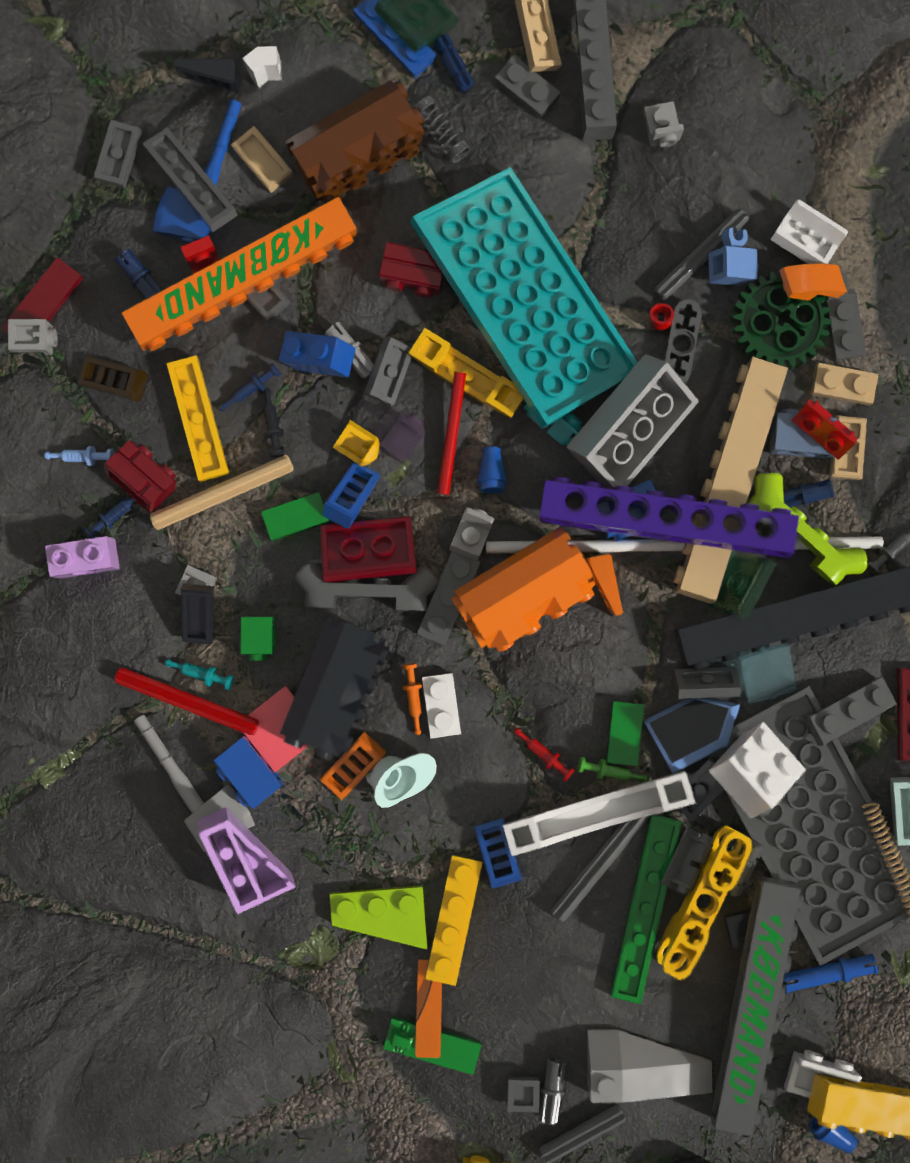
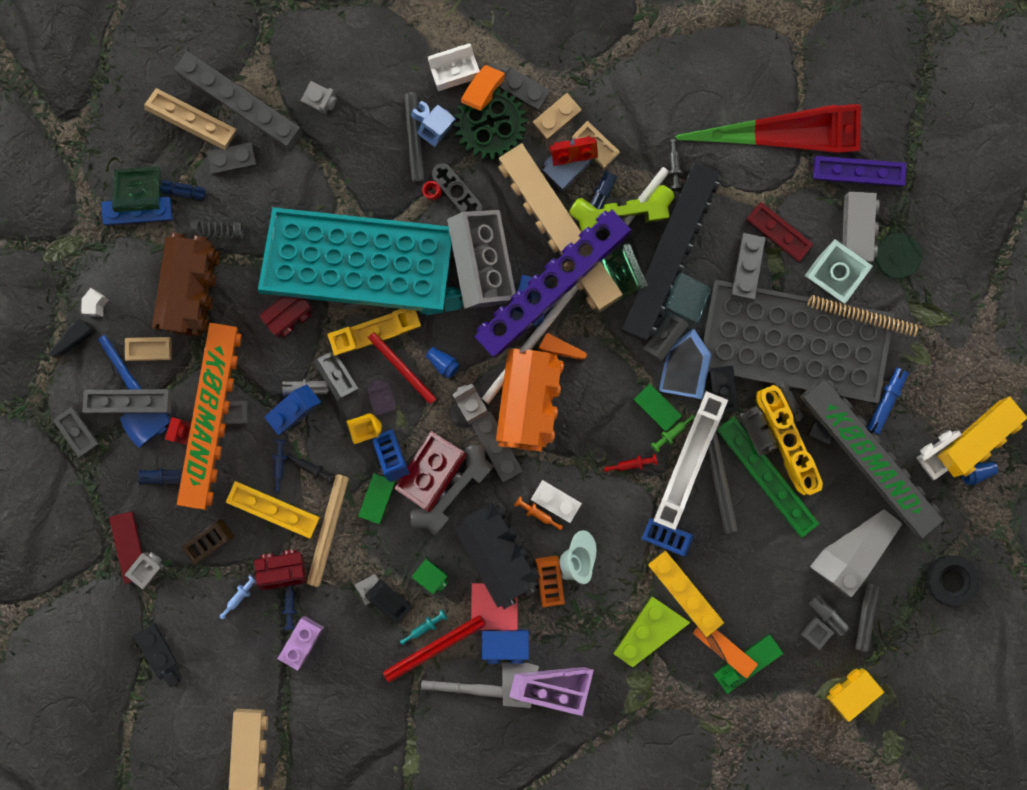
camera: 50 degrees left, 0 degrees up
white brick [709,722,806,818] -> none

